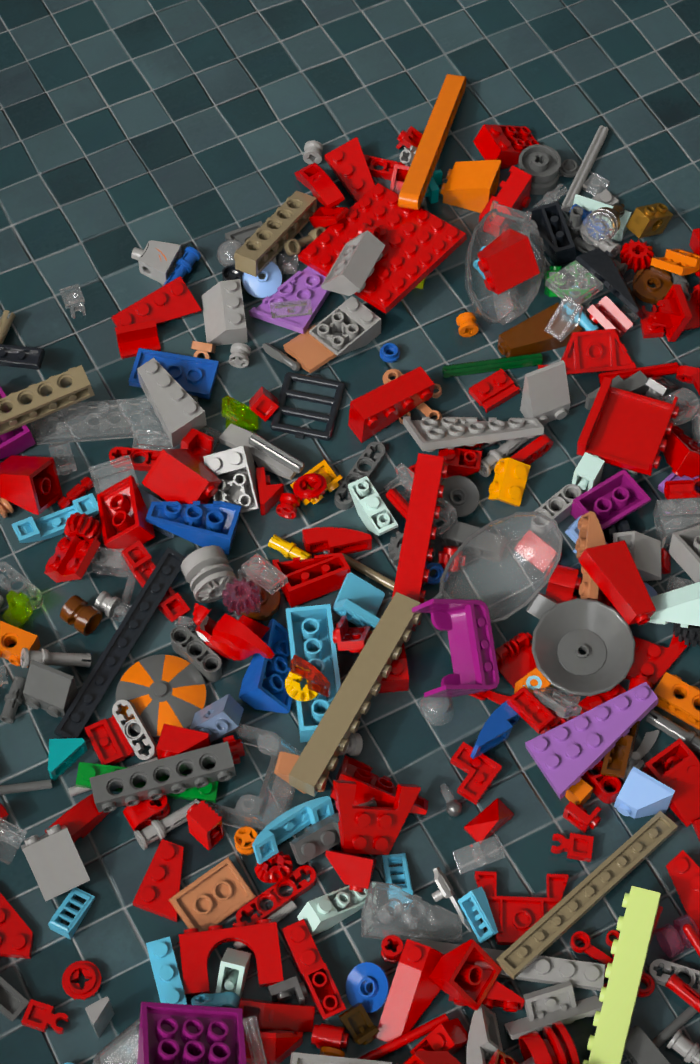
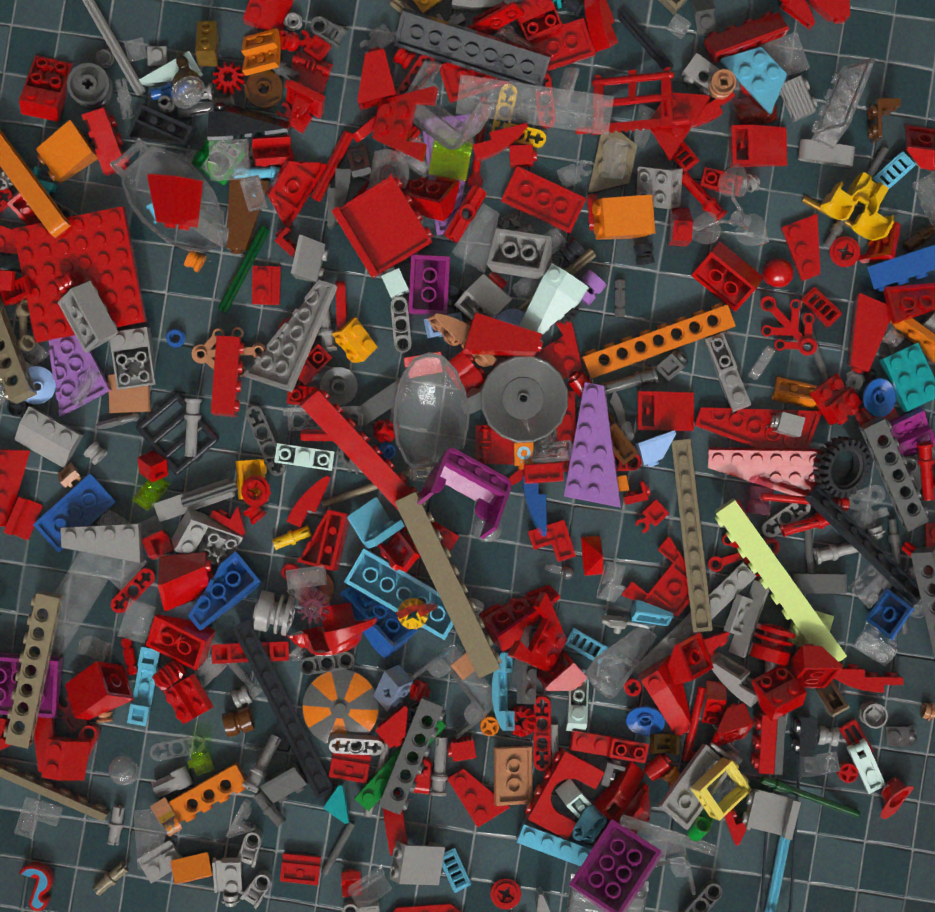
camera: 50 degrees left, 30 degrees up
none -> light grey pin [184,398,202,457]

